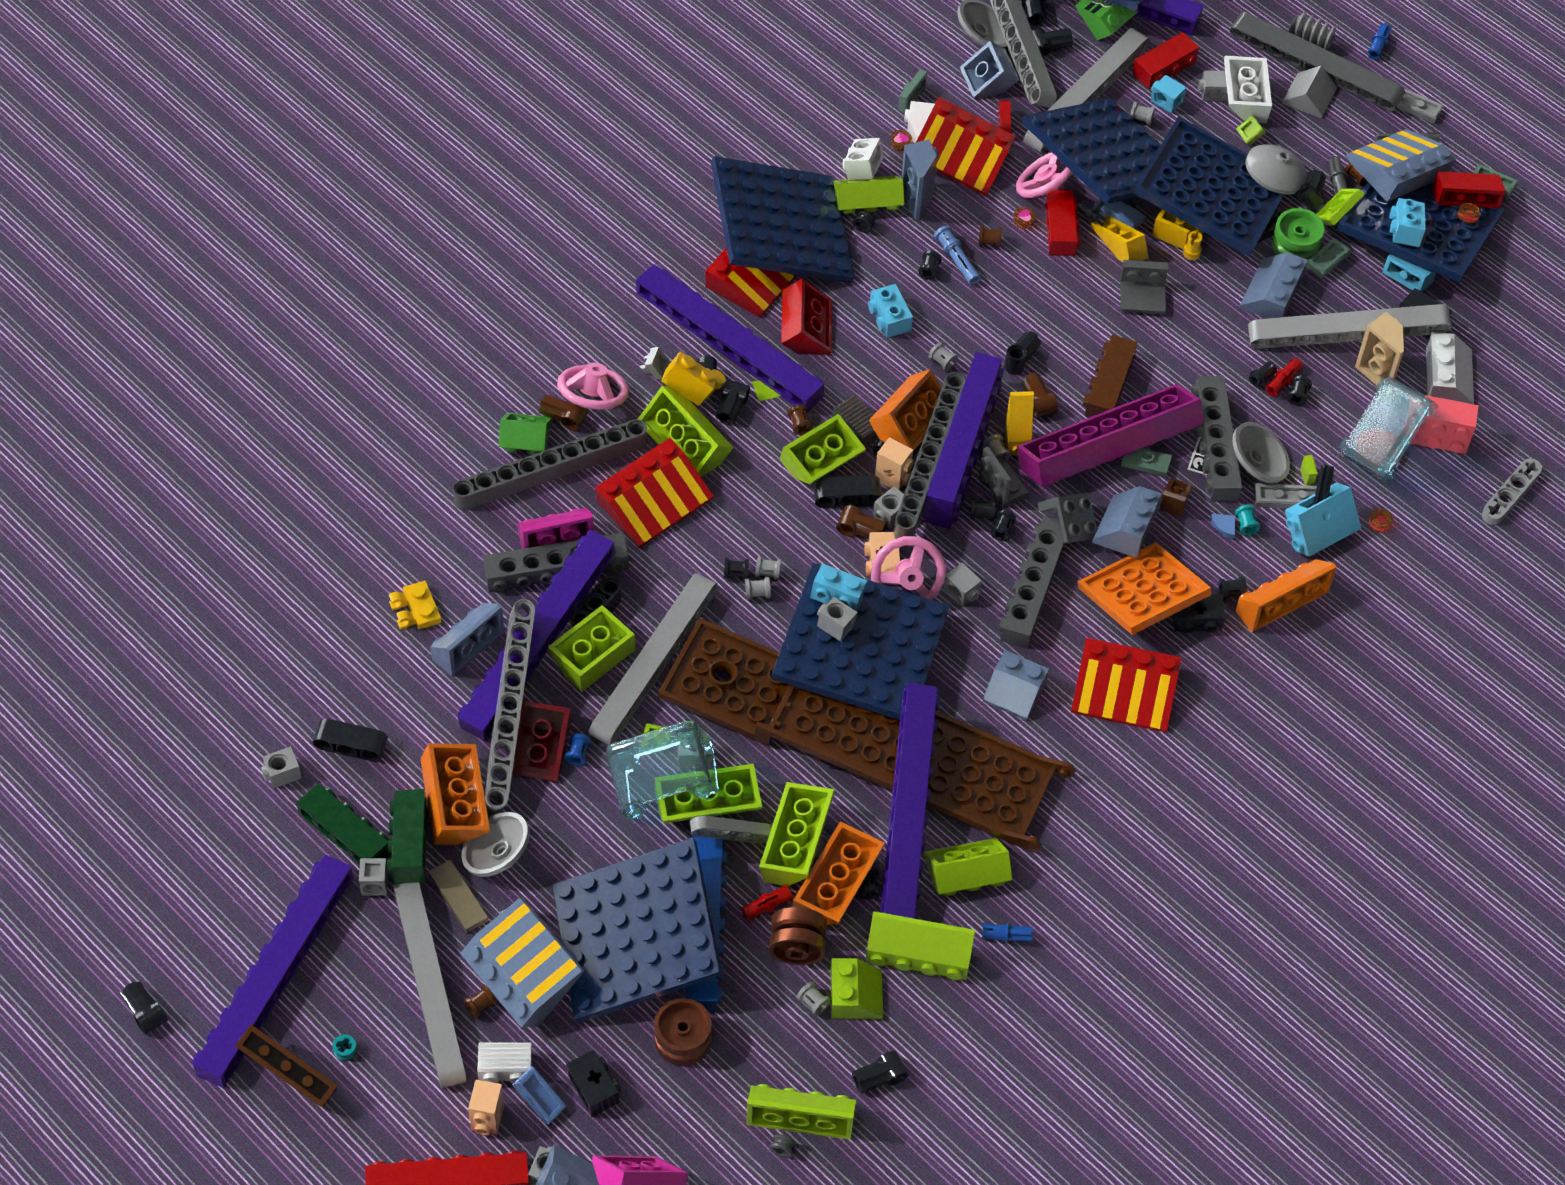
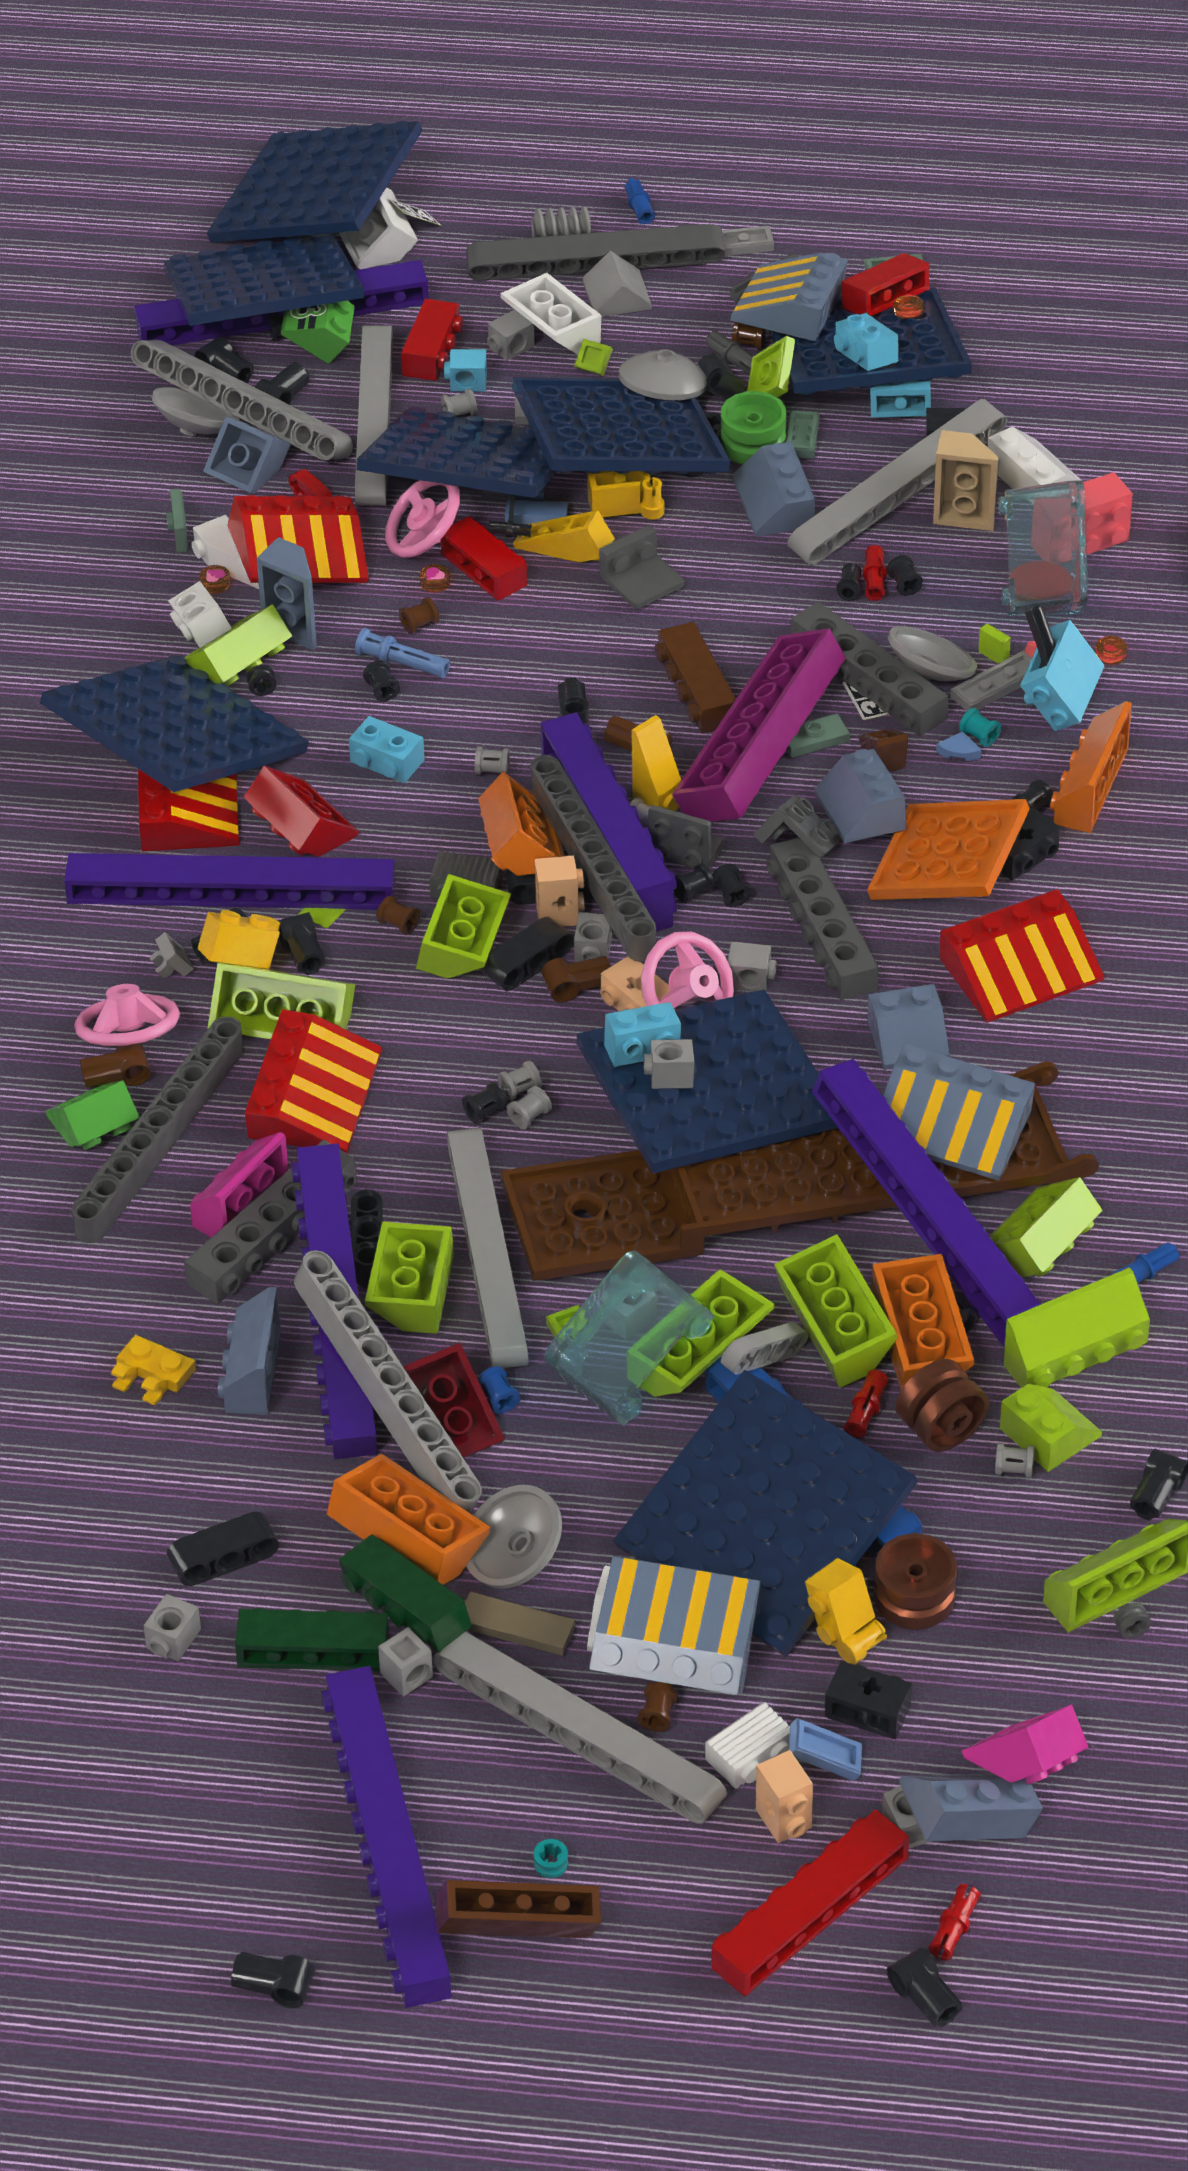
camera: 35 degrees left, 10 degrees down
none -> yellow hinge [805,1558,887,1665]
none -> sand blue slope [883,1044,1035,1181]

